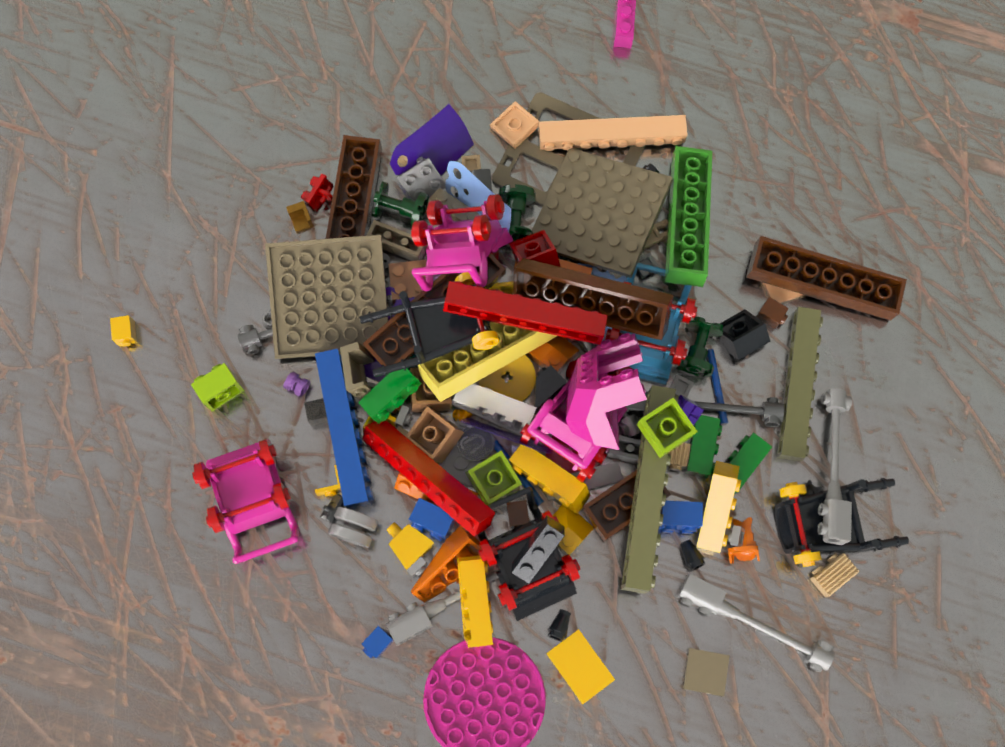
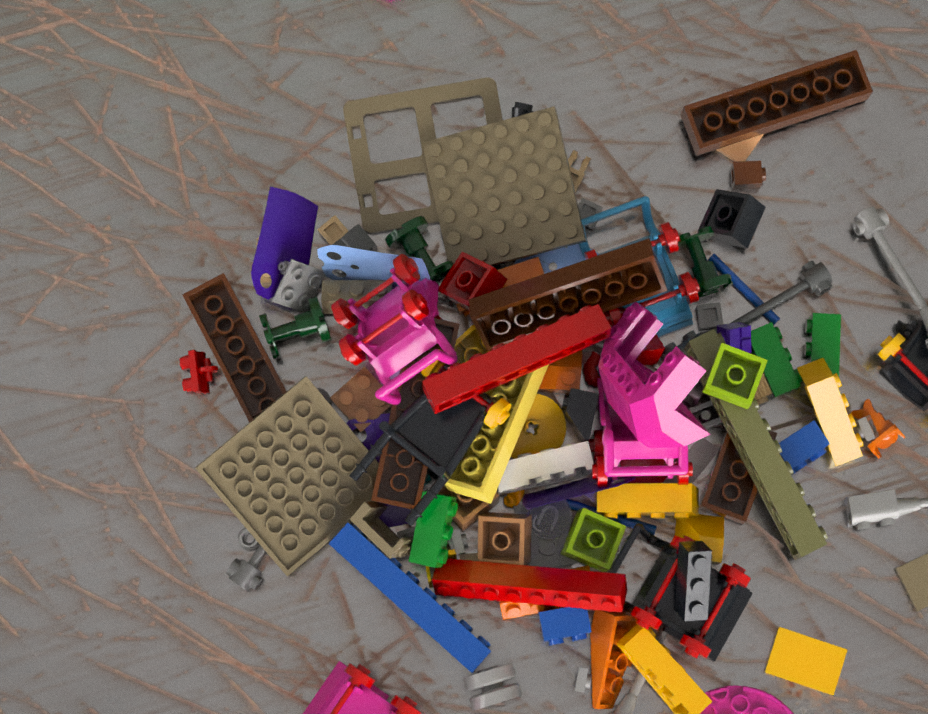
camera: 30 degrees left, 5 degrees up
yellow brick [110,315,137,347] -> none
lime brick [191,363,245,411] -> none
medium lavender wheel [283,371,310,397] -> none
pearl gold panel [286,201,314,233] -> none
clear smoke brick [304,398,328,426] -> none
yellow bracket [315,465,341,497] -> none
dark grey piece [320,494,343,523] -> none
dark tan brick [366,220,427,261] -> none
yellow torso [386,522,435,570] -> none
light nougat tile [490,101,540,149] -> none
reddish brown brick [506,500,529,529] -> none
light nougat brick [538,115,687,151] -> none
black cone [548,609,571,641] -> none
bright green brick [665,146,712,287] -> none
black cone [680,539,705,571] -> none
olive brick [777,307,823,462] -> none

